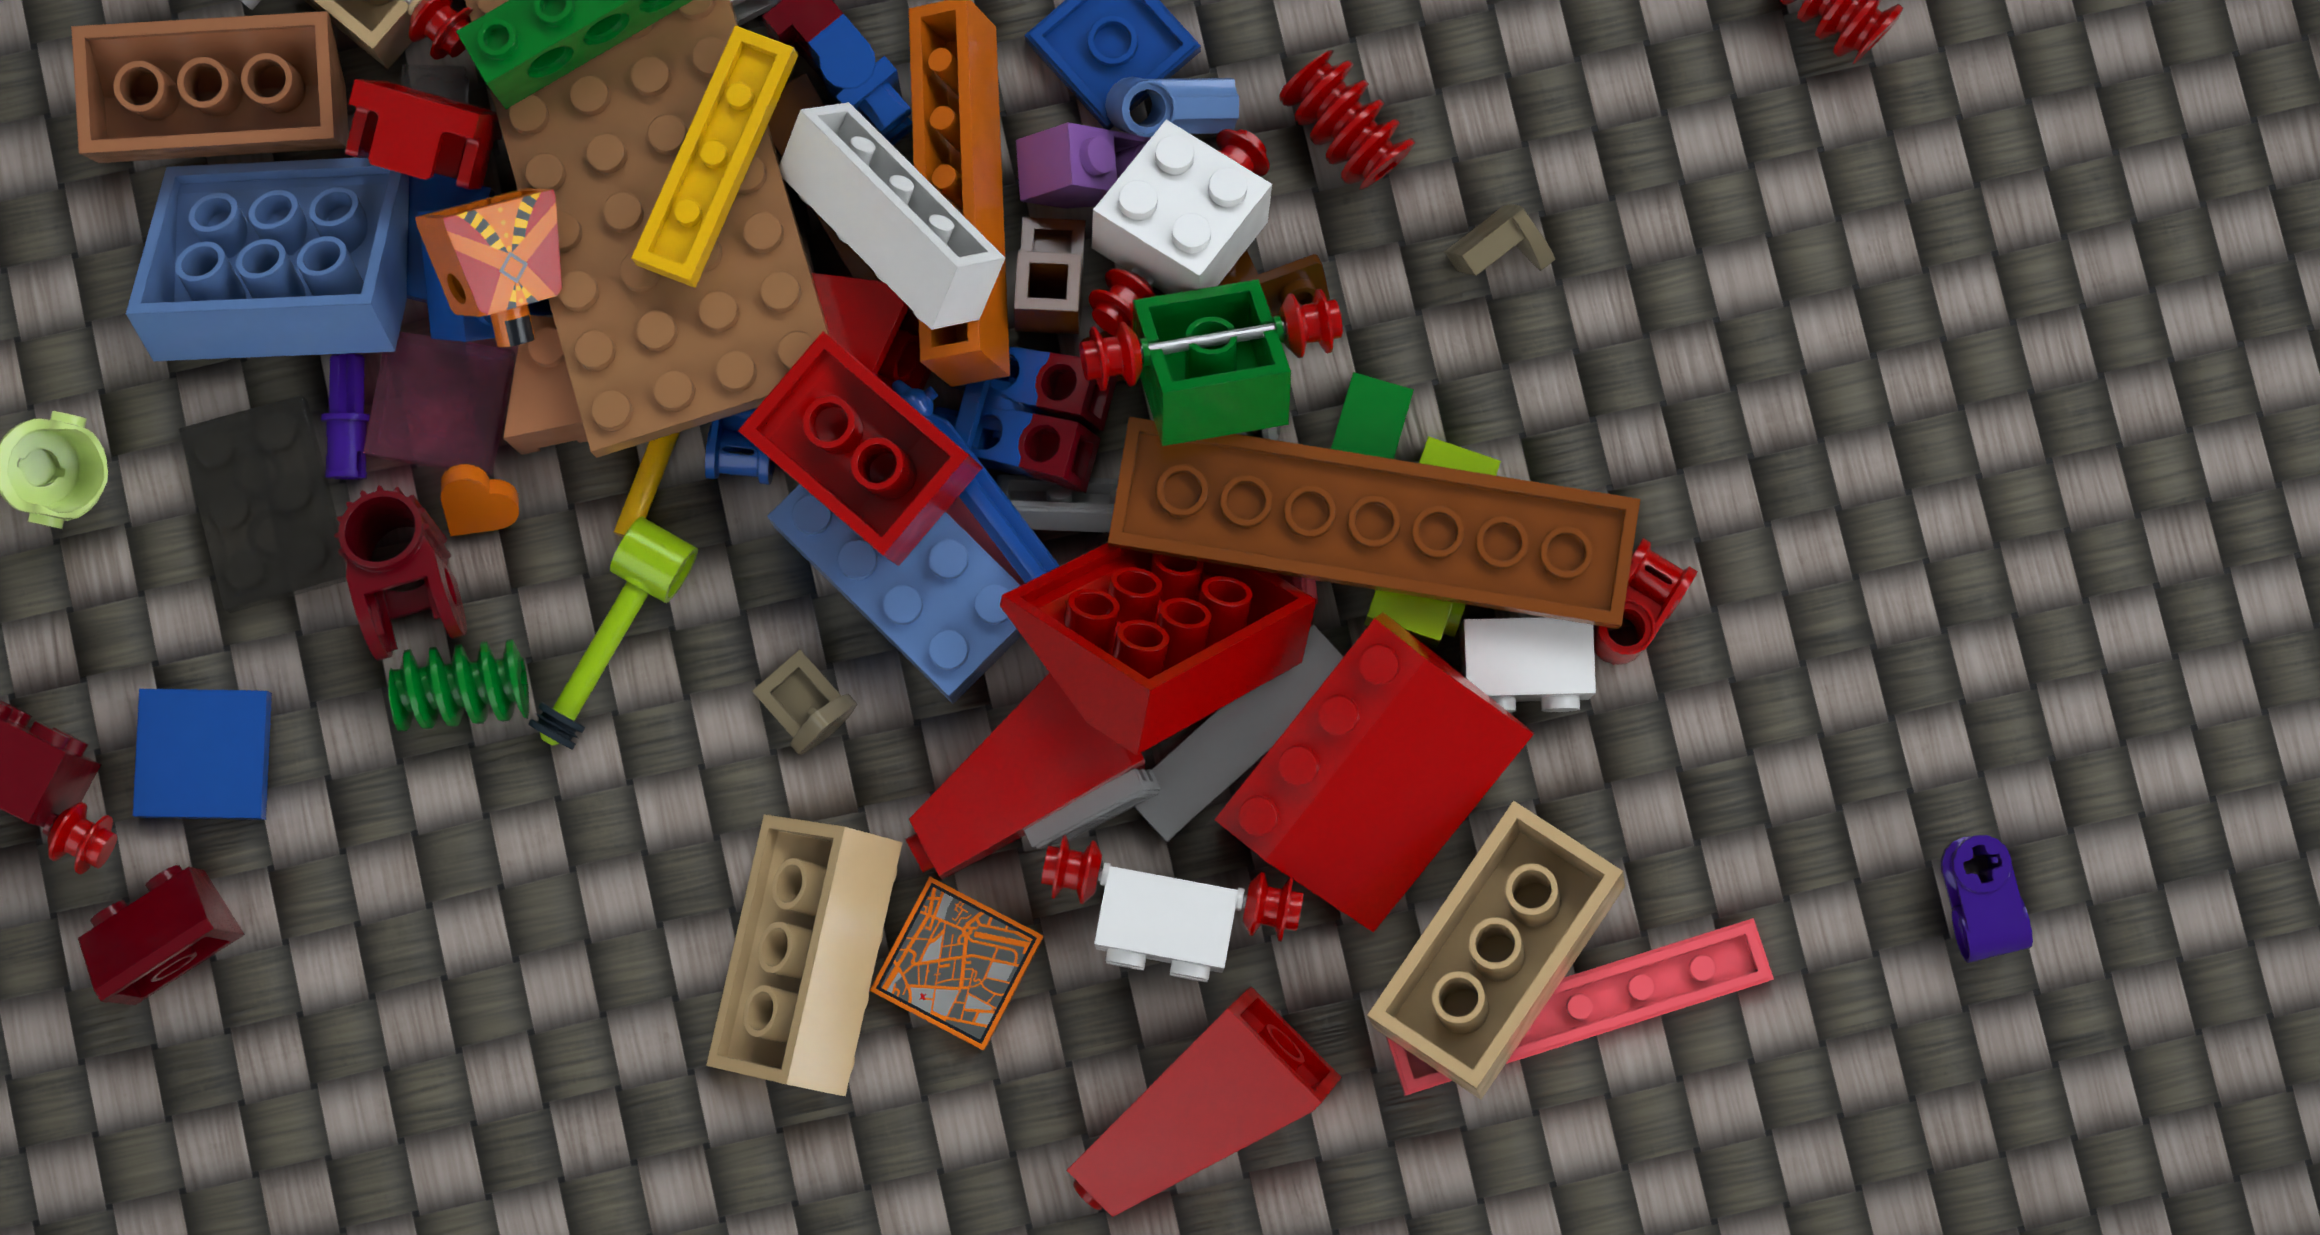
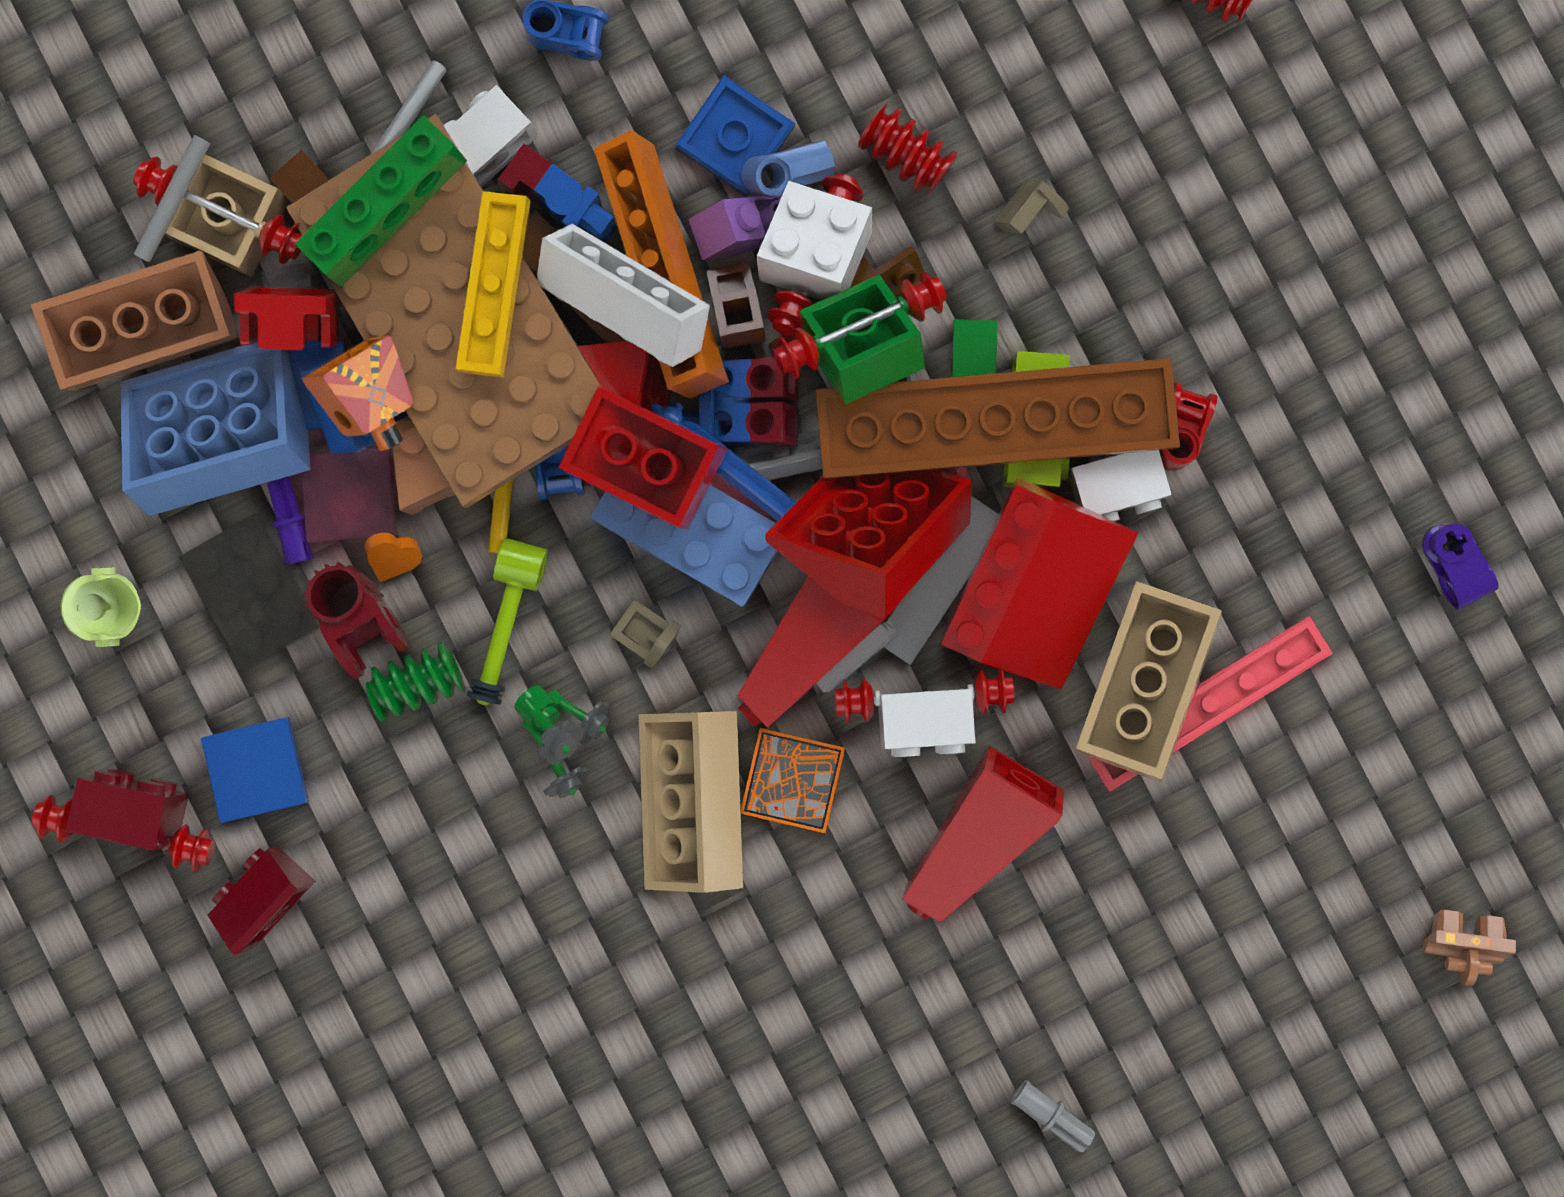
camera: 15 degrees left, 5 degrees up
none -> plant [514,685,610,798]

